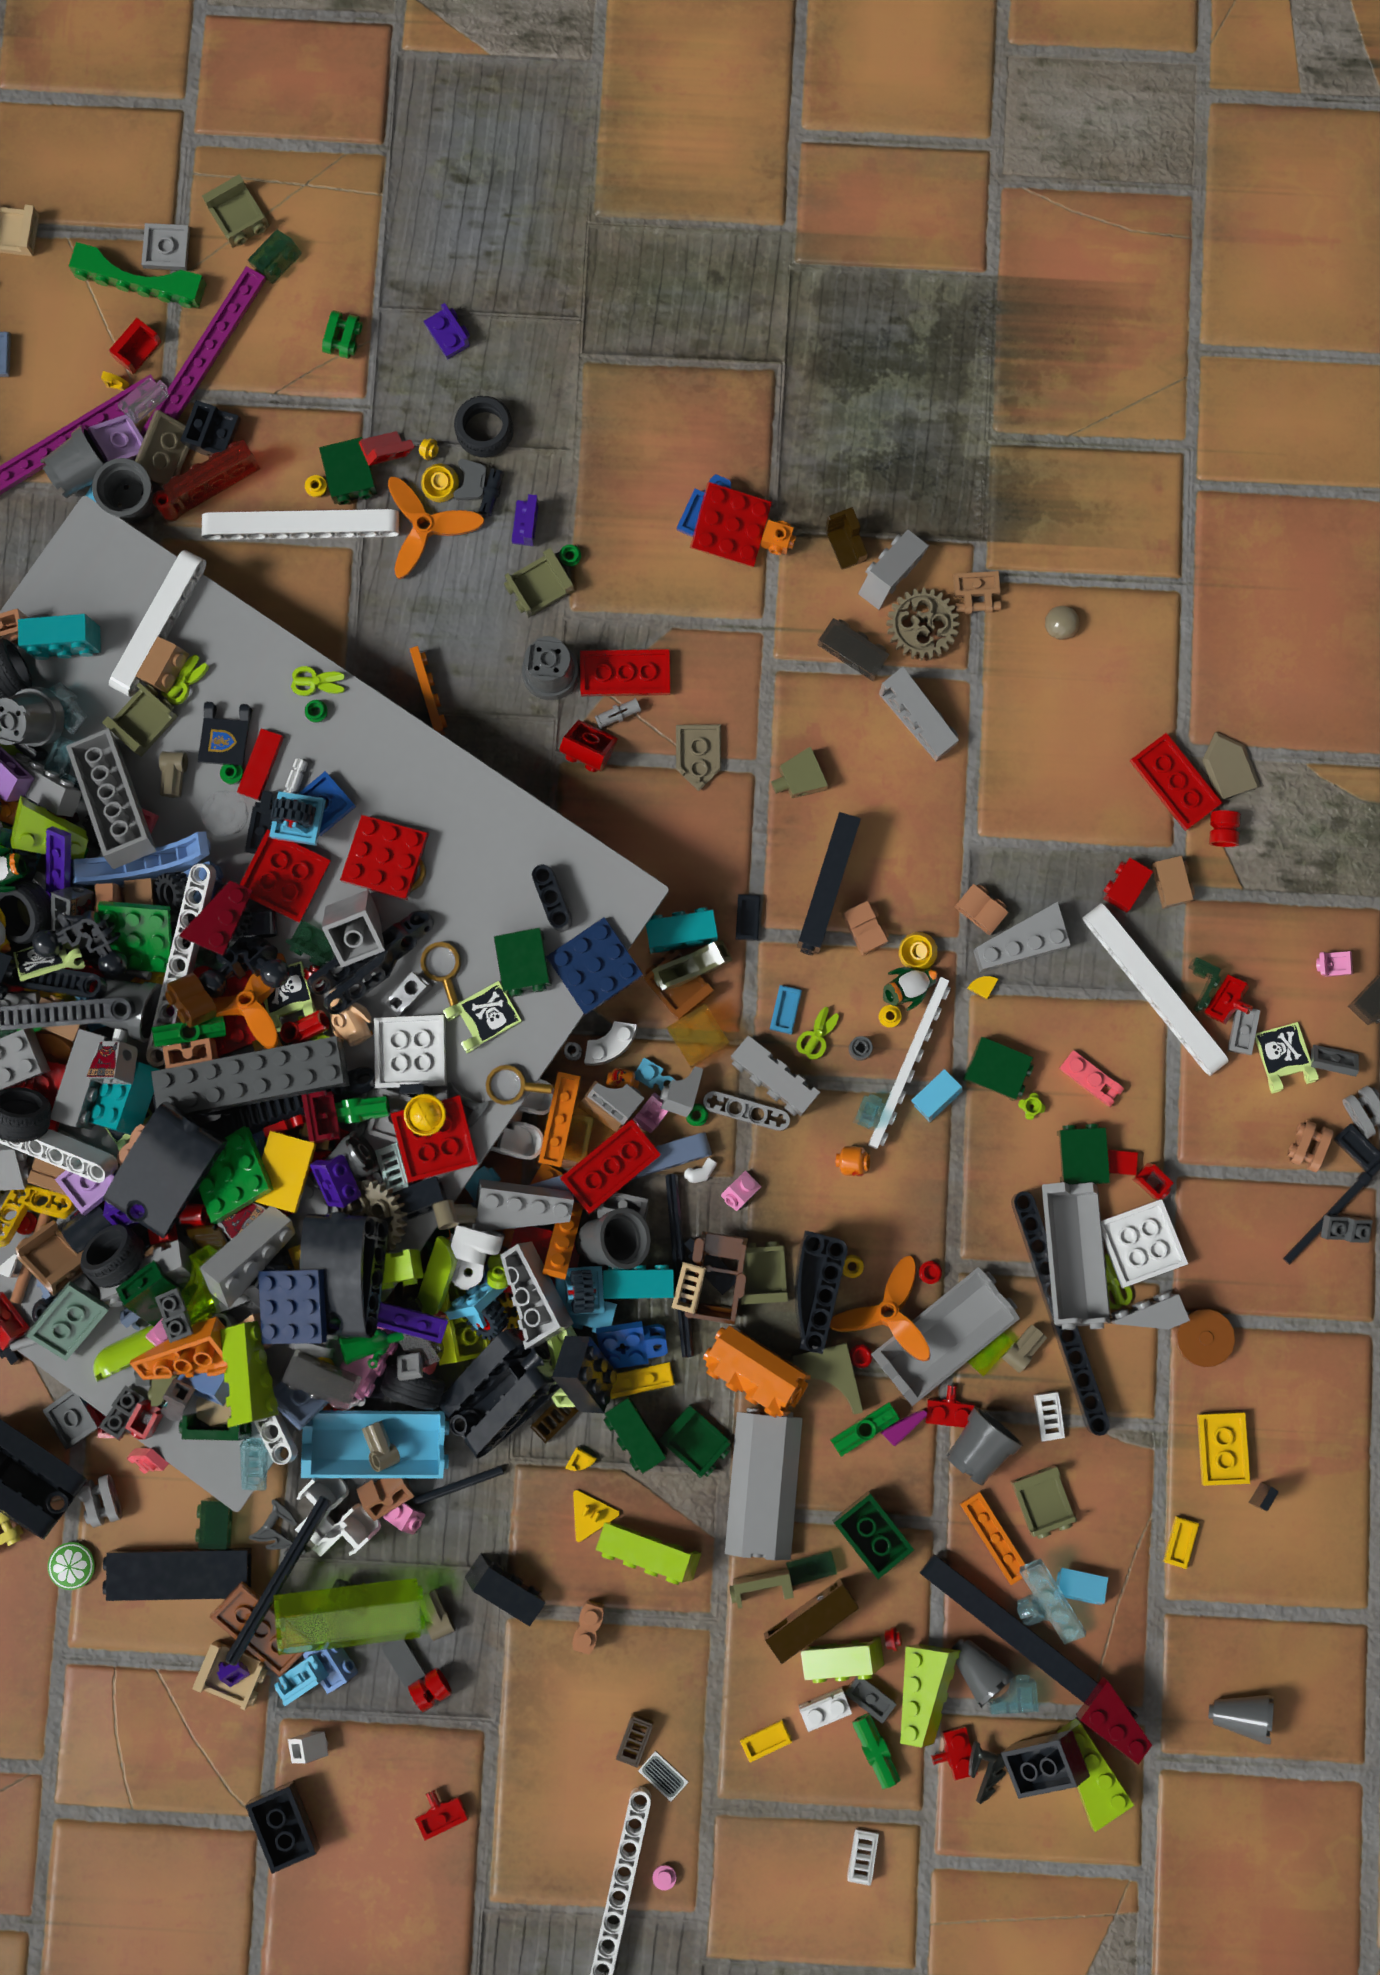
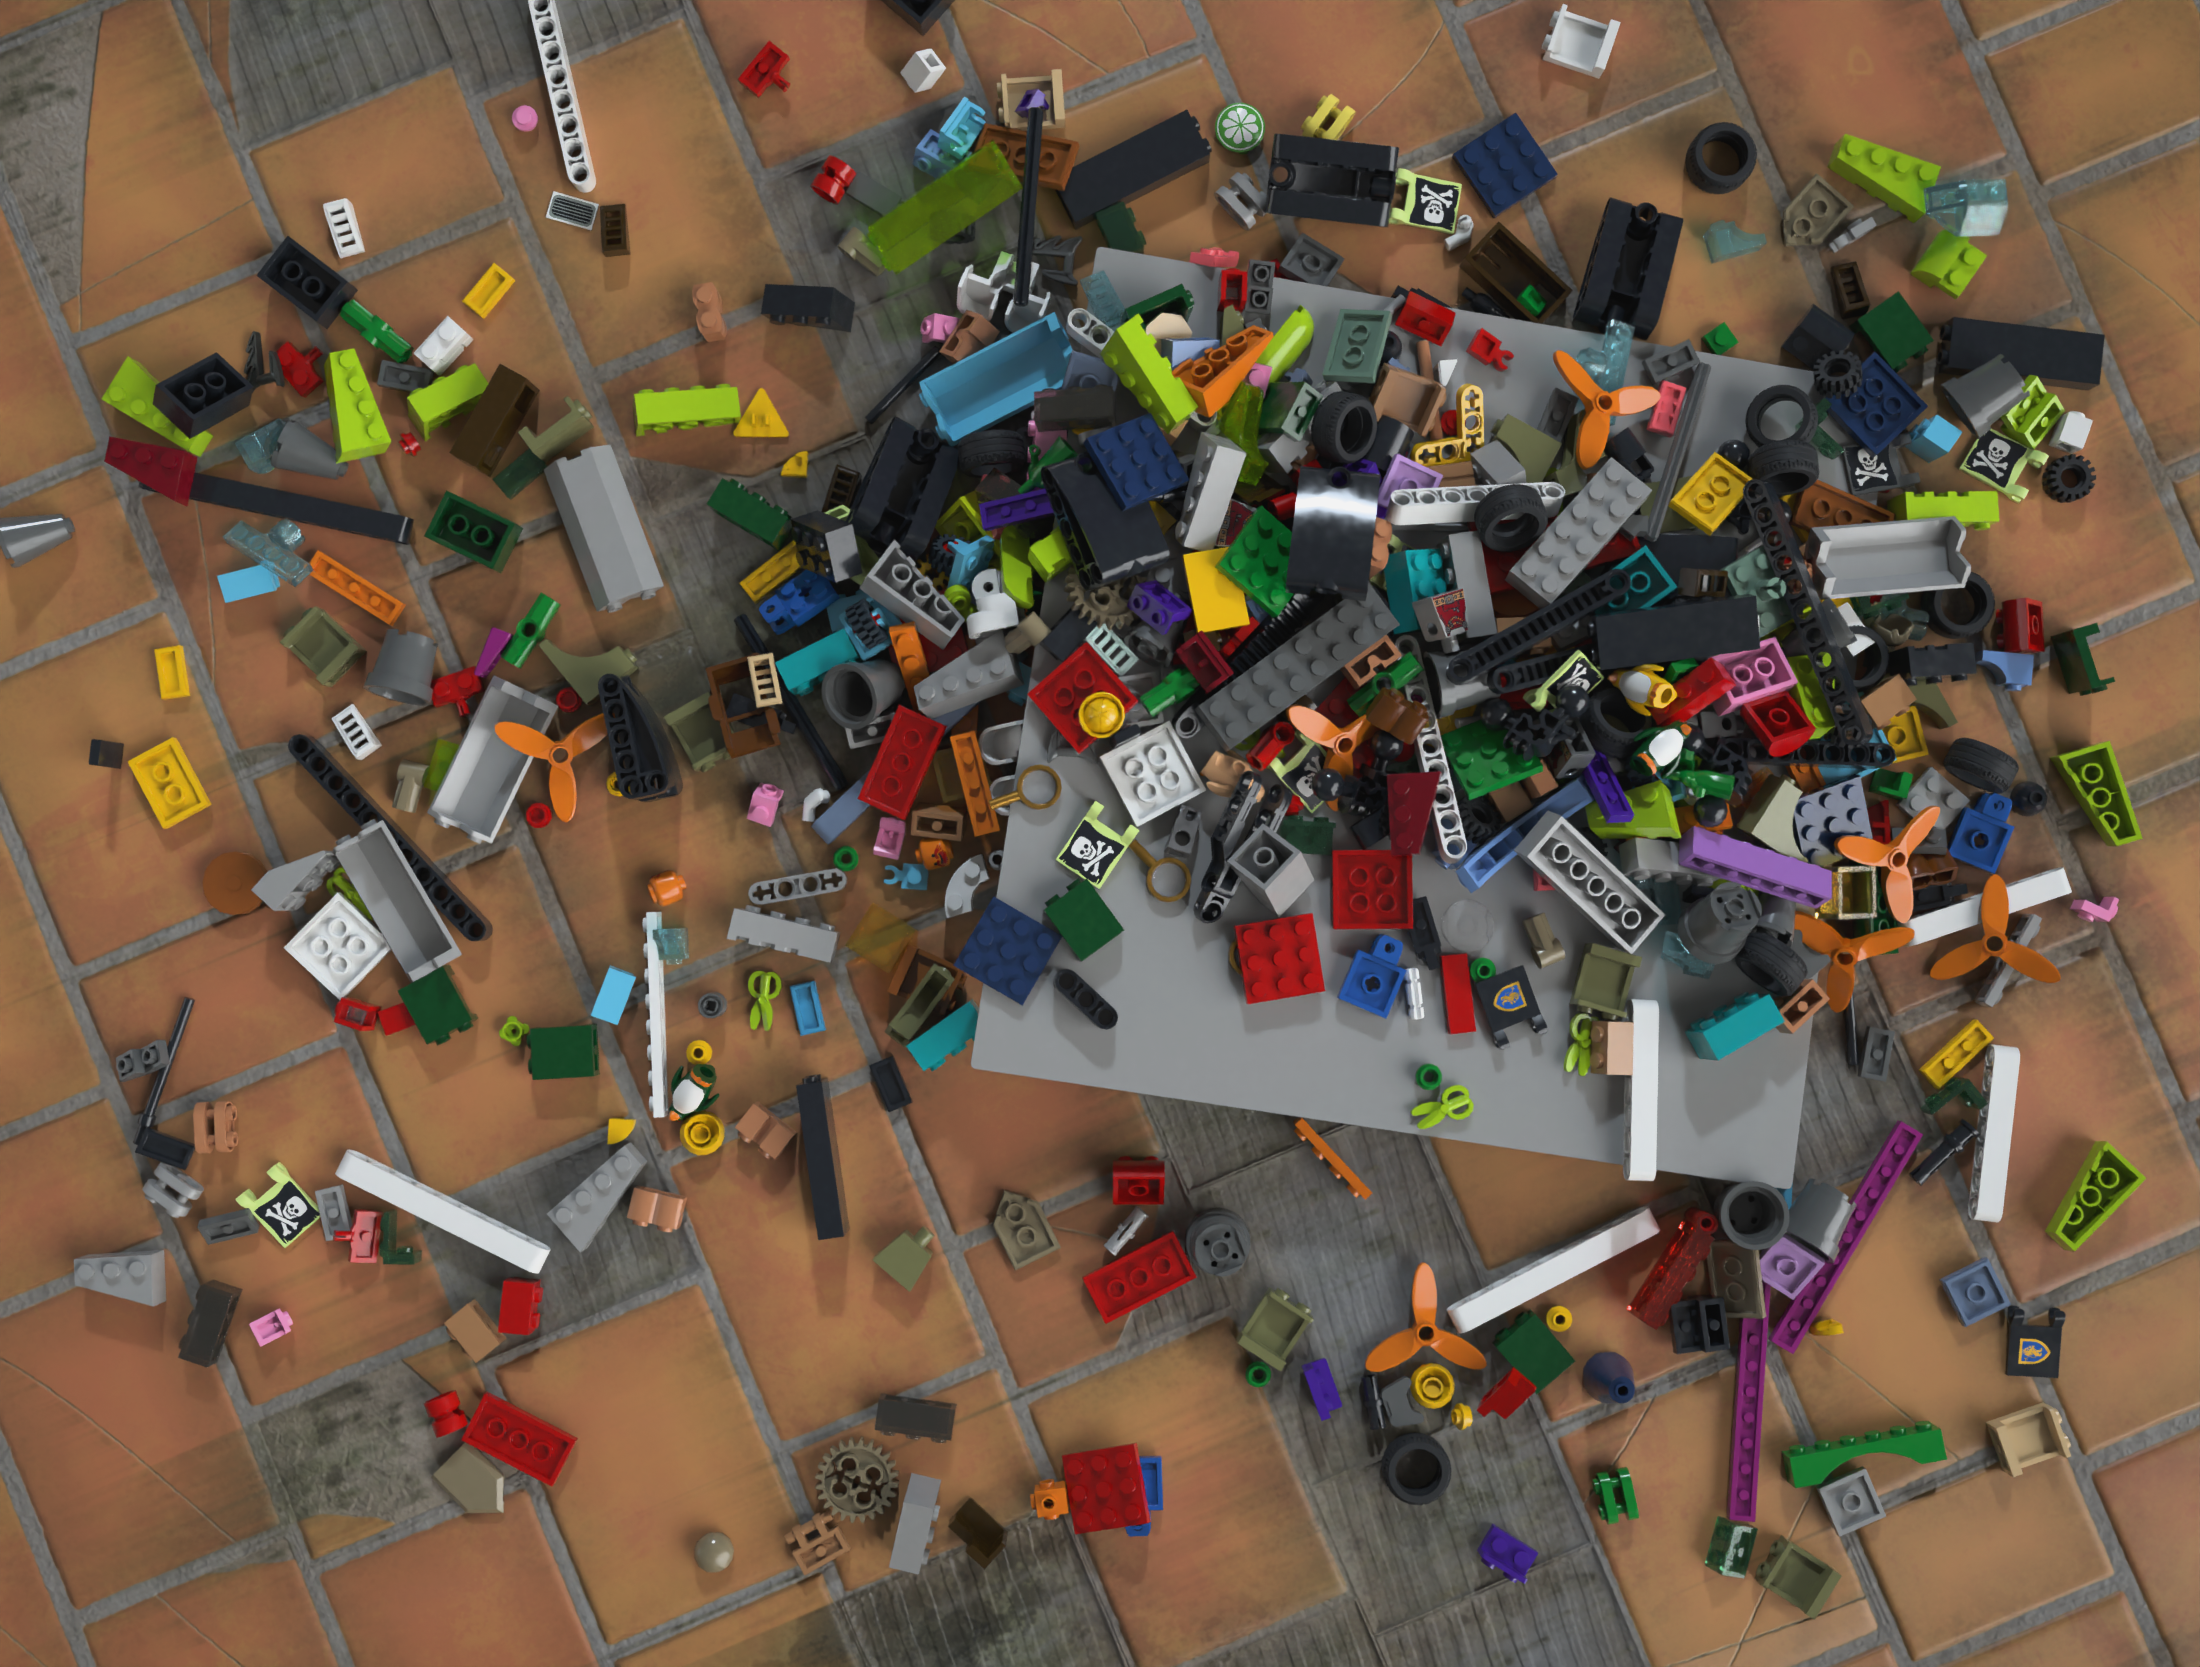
camera: 150 degrees right, 5 degrees up
red panel [108,318,162,375] -> none
clear panel [118,378,168,424] -> none
dark grey slope [155,1287,193,1343] -> none
flat silver leg [161,1378,195,1421] -> none
plate [269,791,326,846] -> none
dark tan piece [362,1421,400,1472] -> none
light grey tile [397,1353,423,1381] -> none
light grey arch [587,1083,644,1125] -> none
dark green panel [659,1404,731,1478] -> none
light grey arch [660,1066,703,1117] -> none
orange brick [703,1326,811,1418] -> none
light grey wedge [879,667,959,761] -> none
coral plate [1059,1050,1124,1107] -> none
none -> black brick [256,236,358,329]
none -> dark blue cone [1583,1352,1635,1403]

